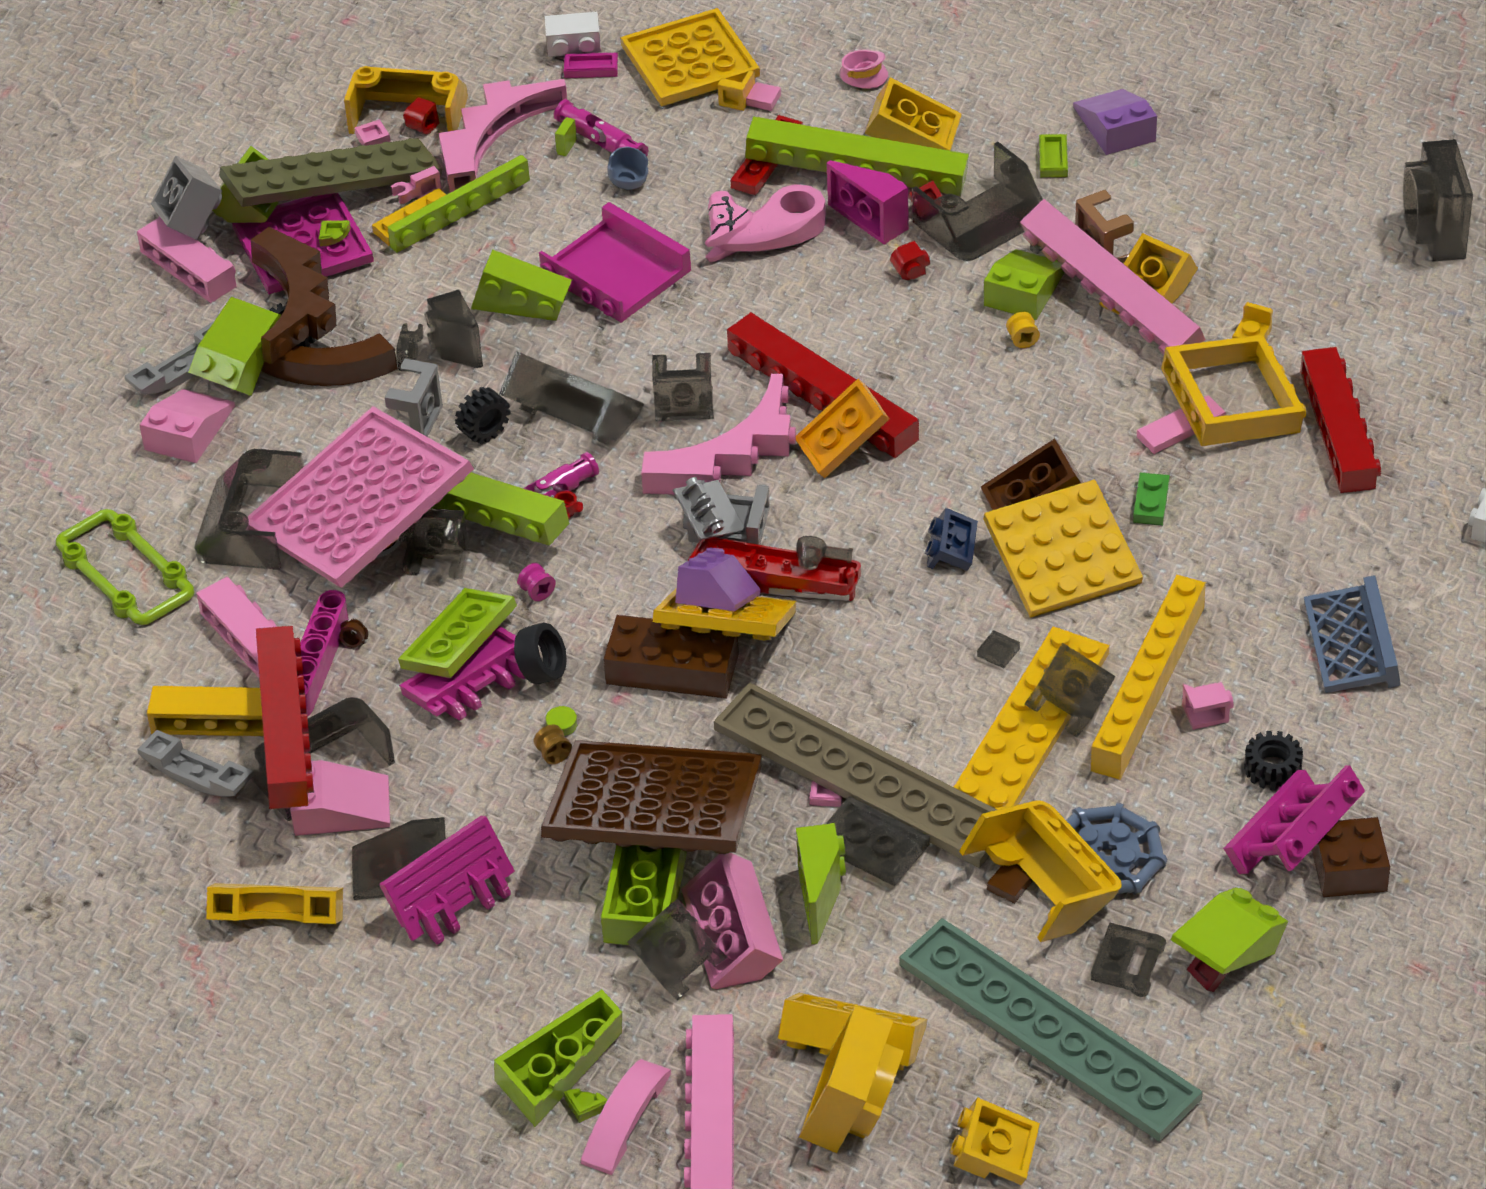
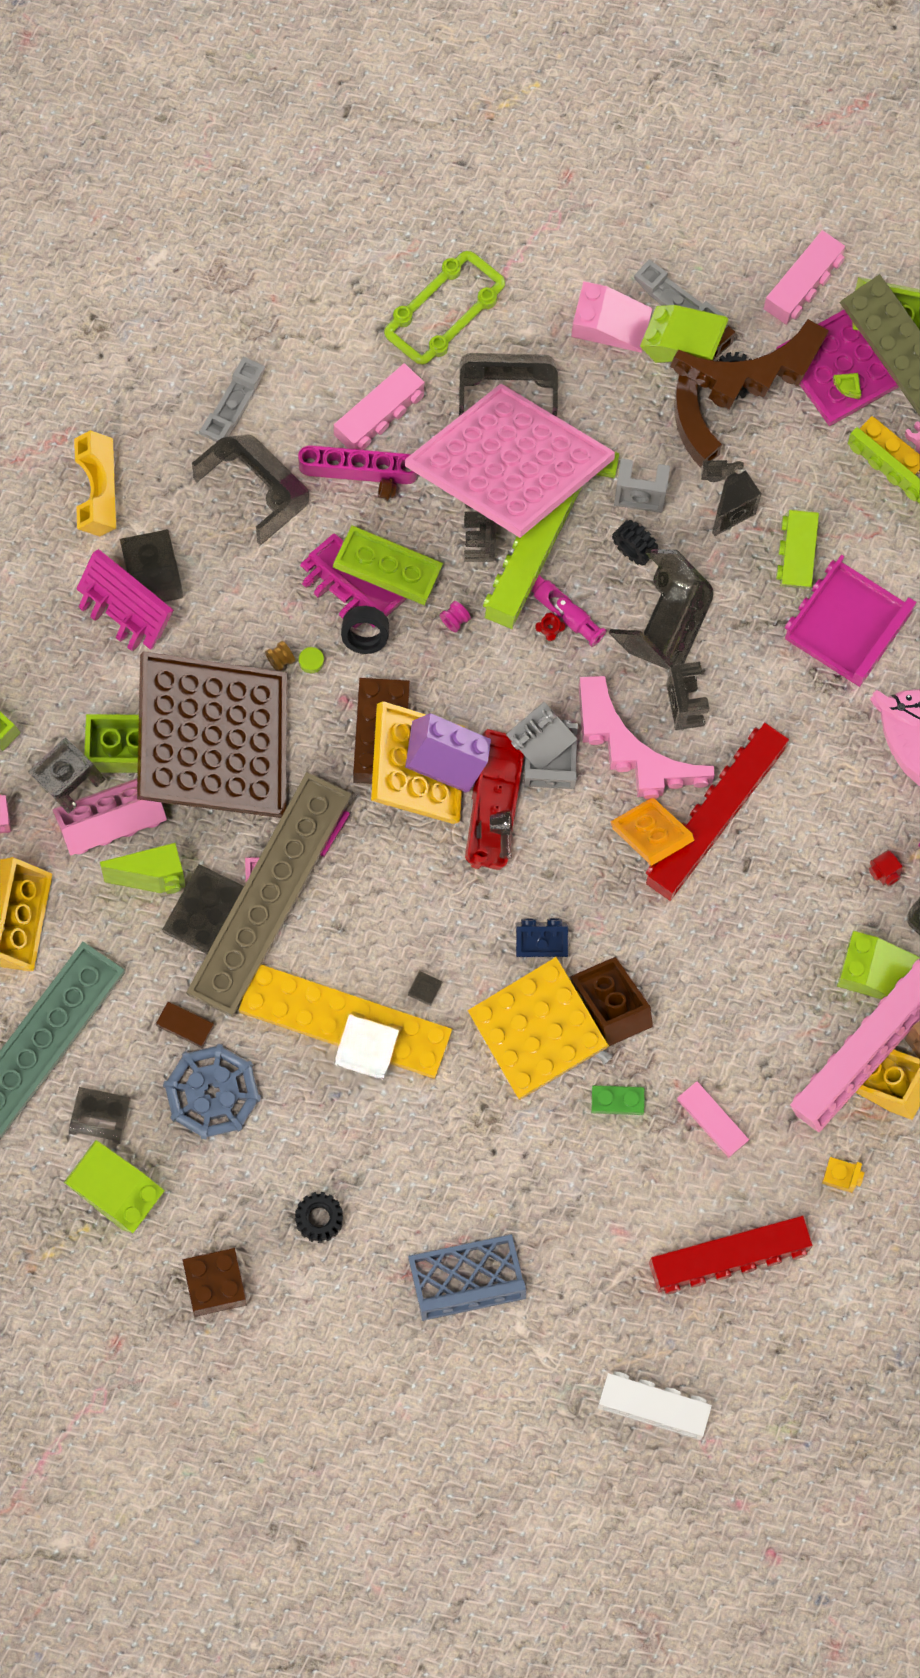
camera: 75 degrees right, 25 degrees up
yellow brick [147,686,264,736] -> none
light grey brick [151,156,222,240] -> none
red brick [256,626,314,809] -> none
bright pink slope [290,760,390,836] -> none
yellow windscreen [959,800,1122,942] -> none
yellow wheel [1006,312,1040,348] -> none
yellow brick [1091,575,1206,780] -> none
yellow window [1161,335,1306,446] -> none
bright pink window [1182,682,1234,730] -> none
dark pink fence [1223,765,1365,874] -> none

